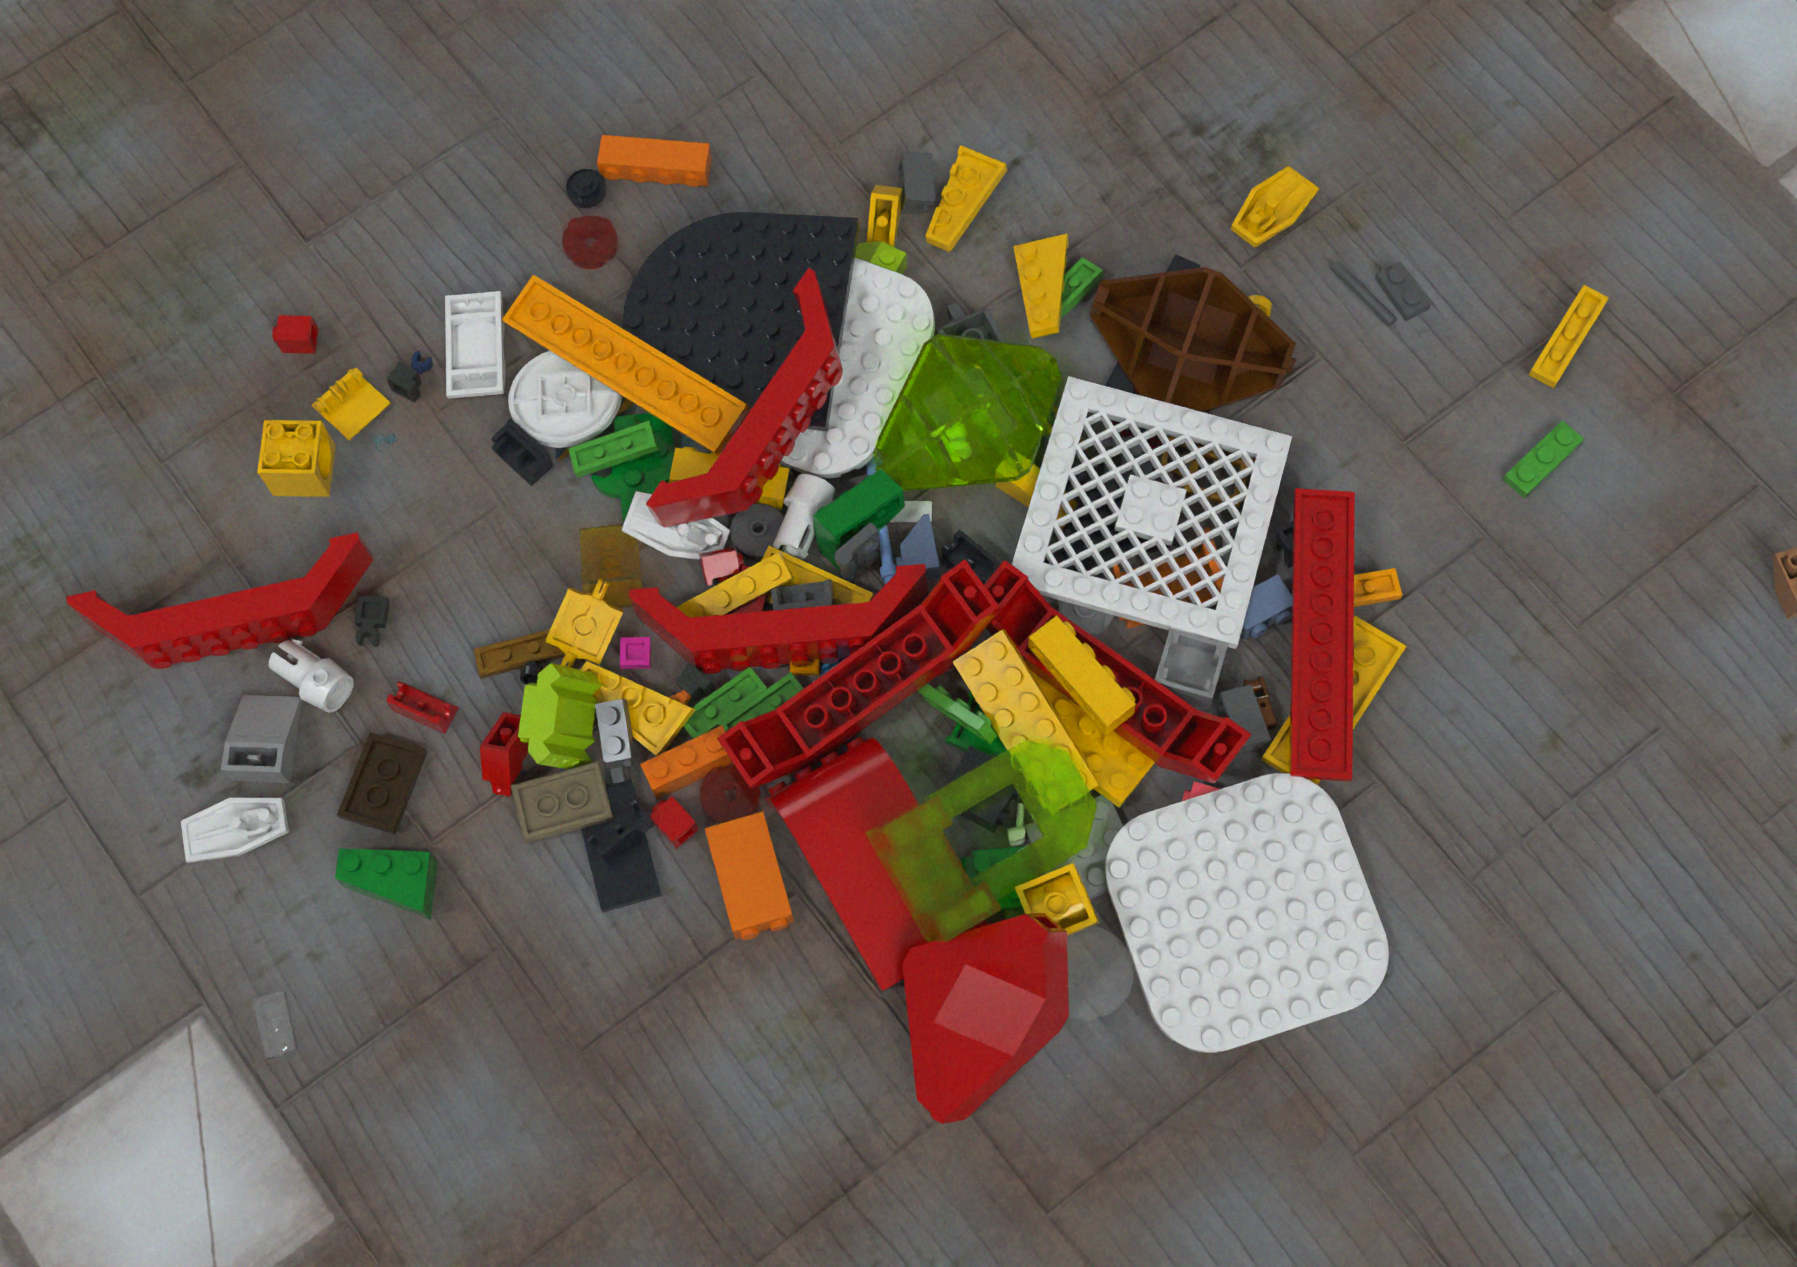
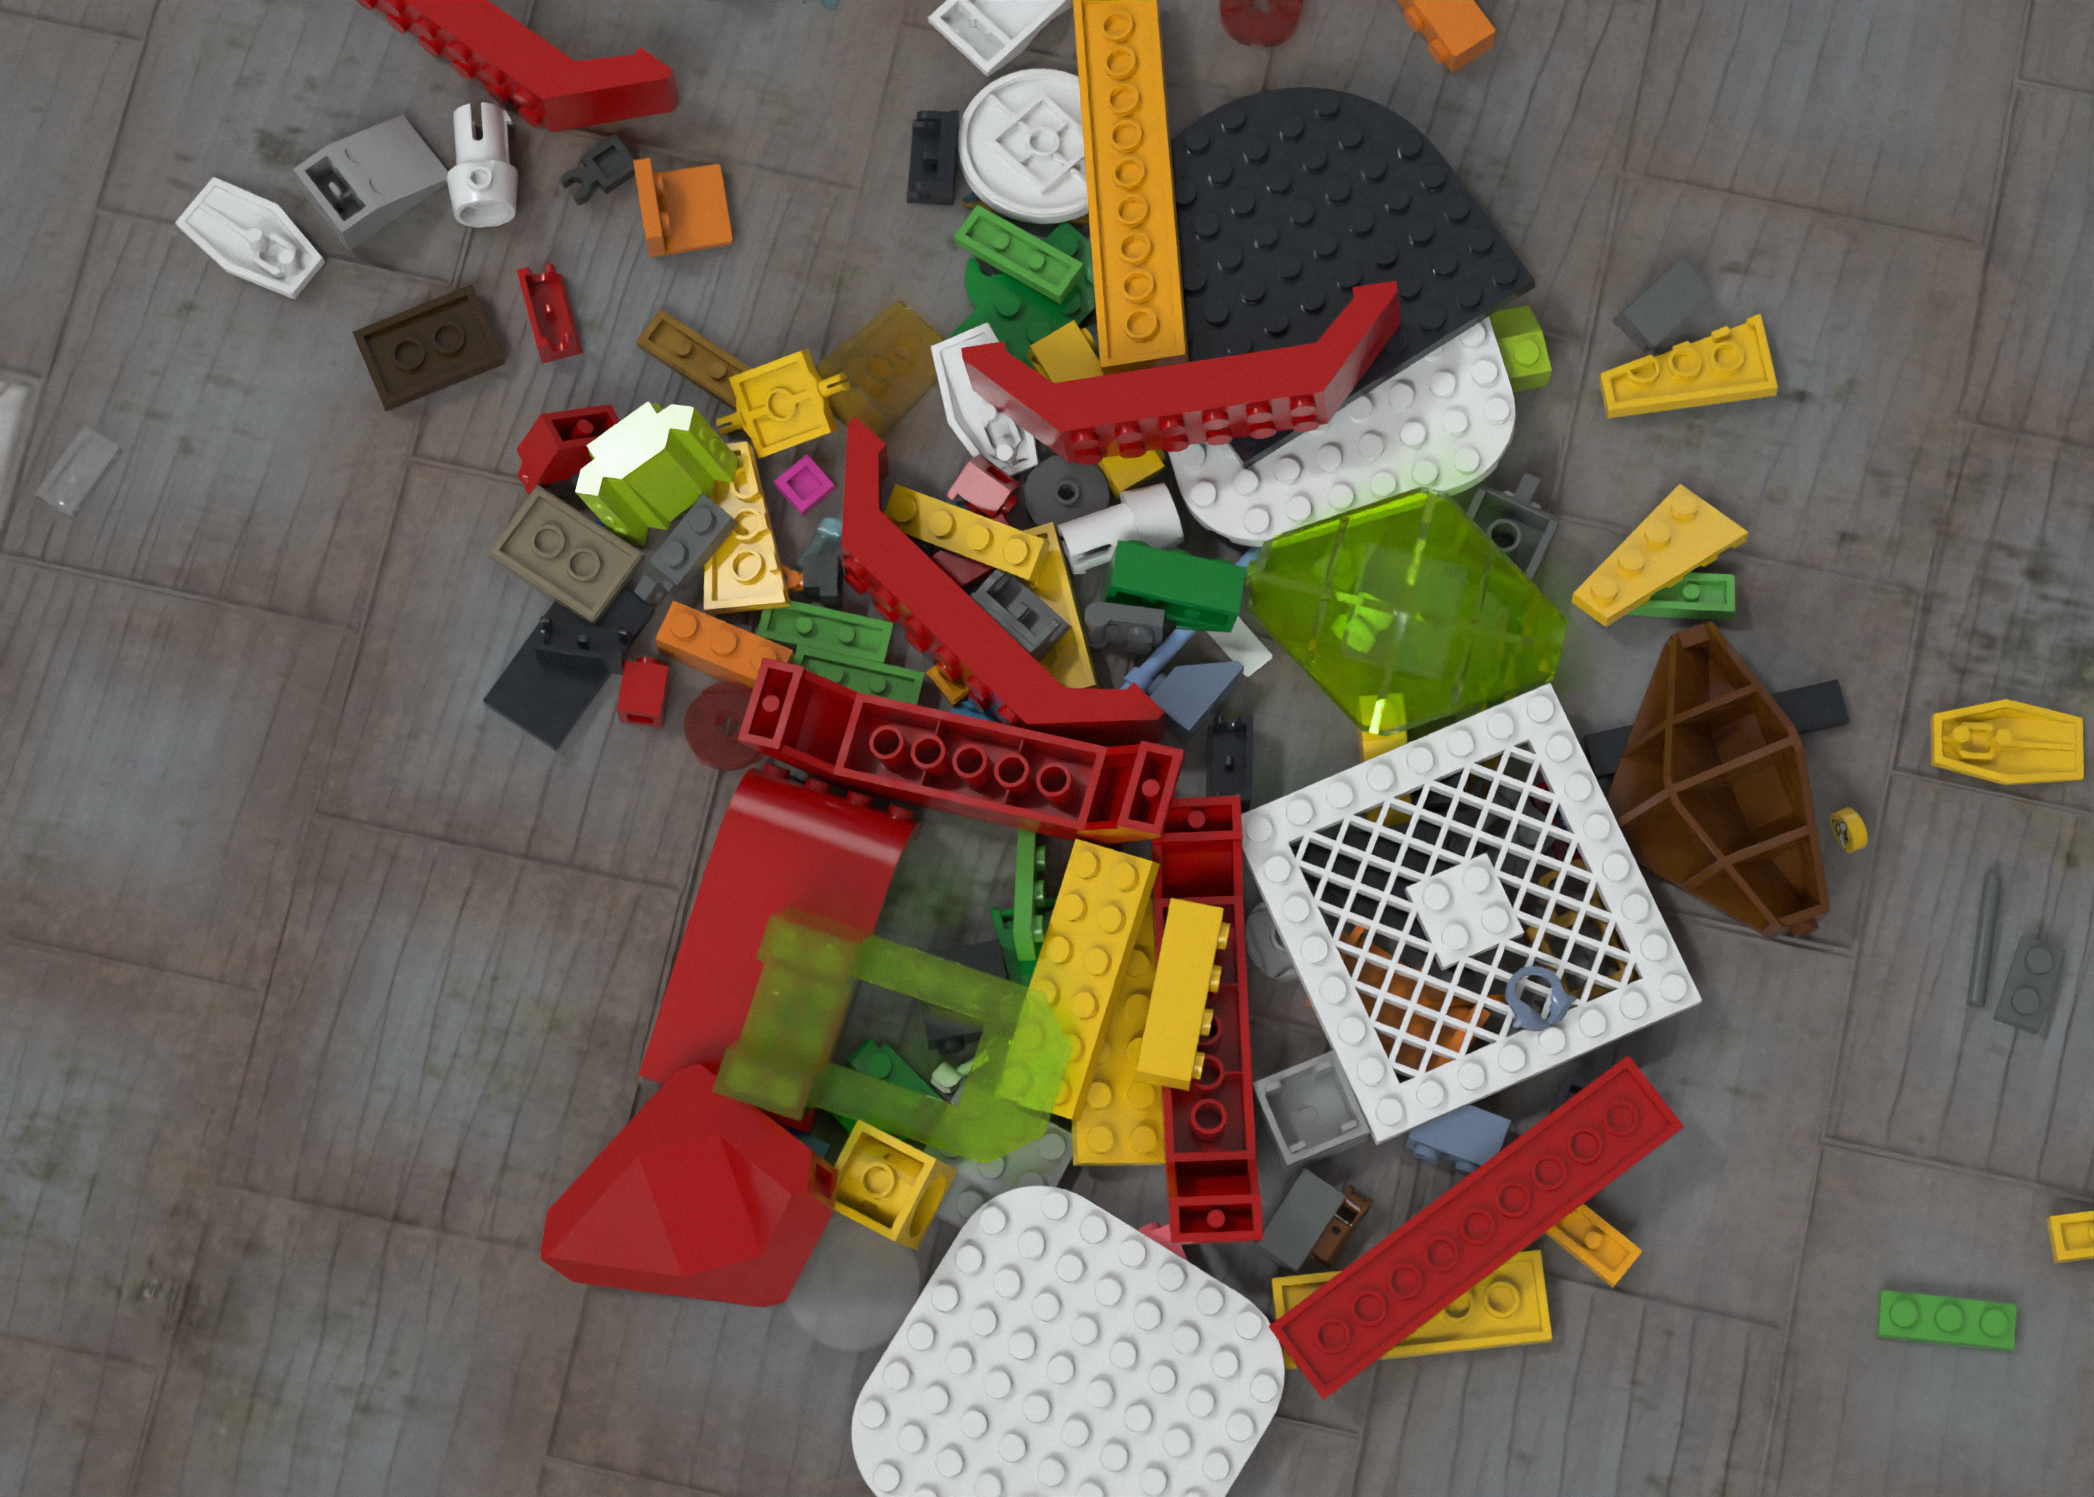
camera: 45 degrees right, 5 degrees up
green wedge [335,848,438,920] -> none
black hinge [520,660,543,685] -> none
orange panel [704,812,794,940] -> none
yellow slope [867,185,903,247] -> none
none -> orange bracket [633,158,733,258]
none -> clear light blue hand [795,517,843,569]
none -> sand blue piece [1505,966,1576,1031]

